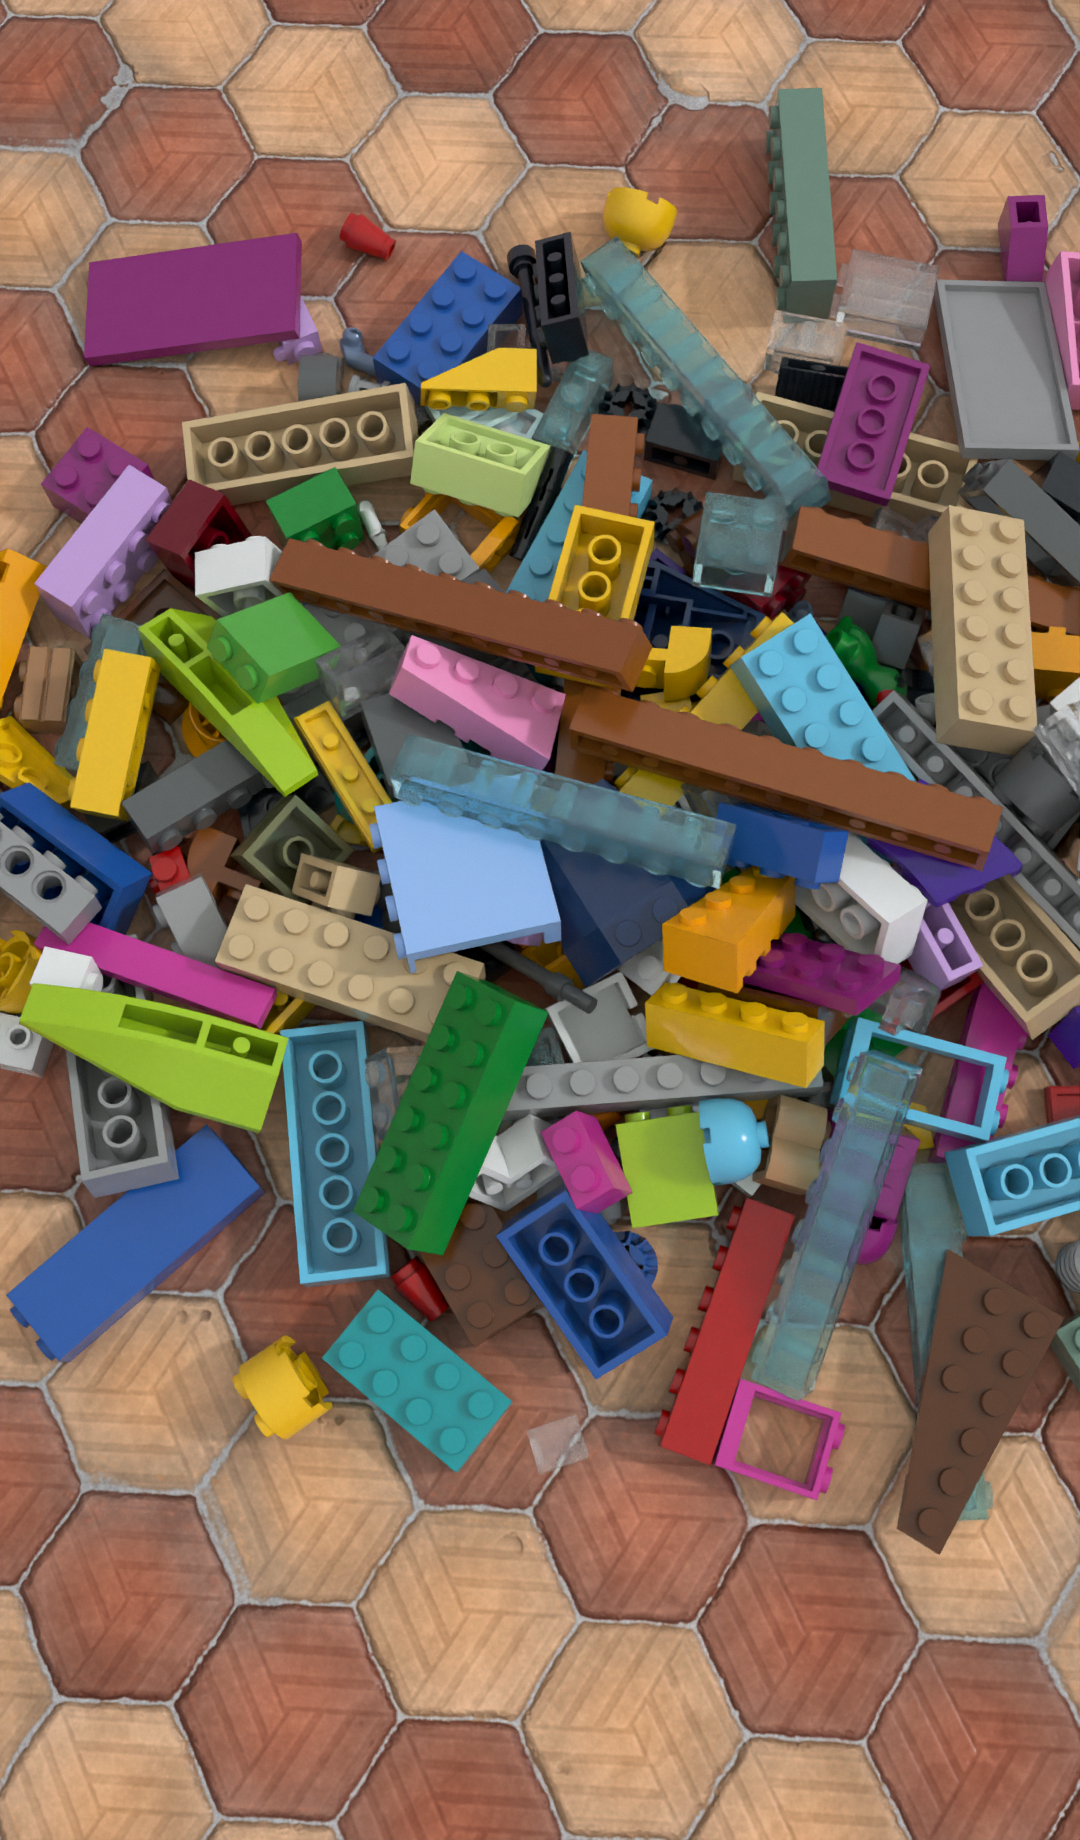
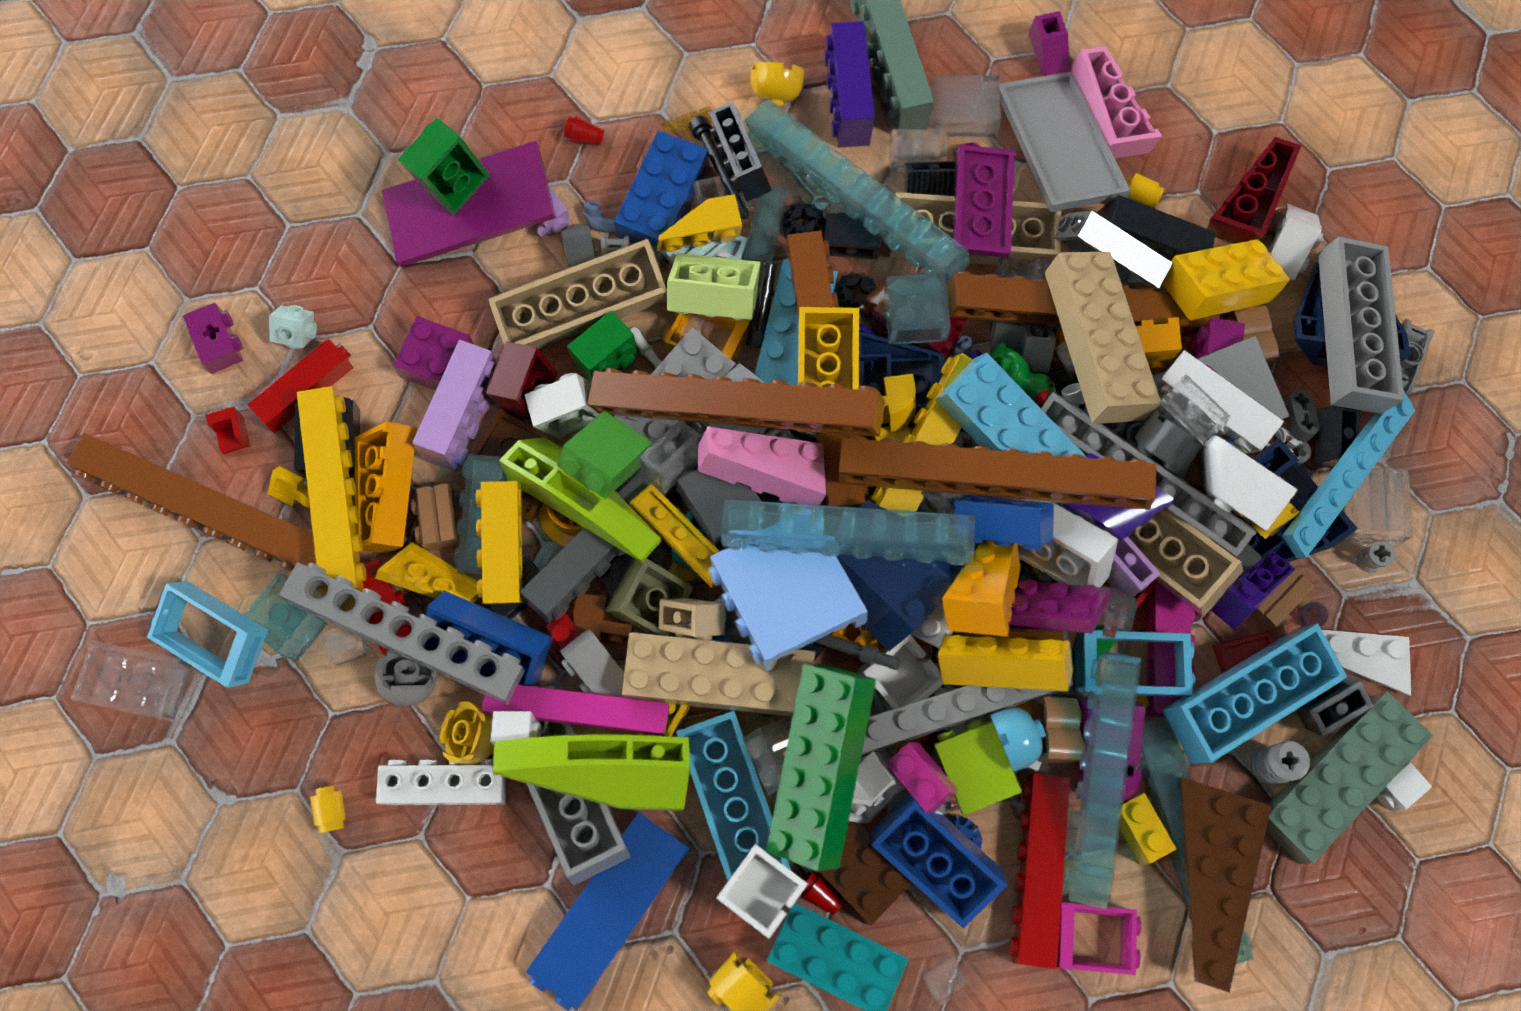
camera: 20 degrees left, 0 degrees up
none -> green brick [398,117,490,215]
none -> clear yellow axle [662,107,712,136]
none -> white piece [717,844,807,938]
none -> dark purple brick [824,21,875,148]
none -> yellow brick [1109,793,1176,865]

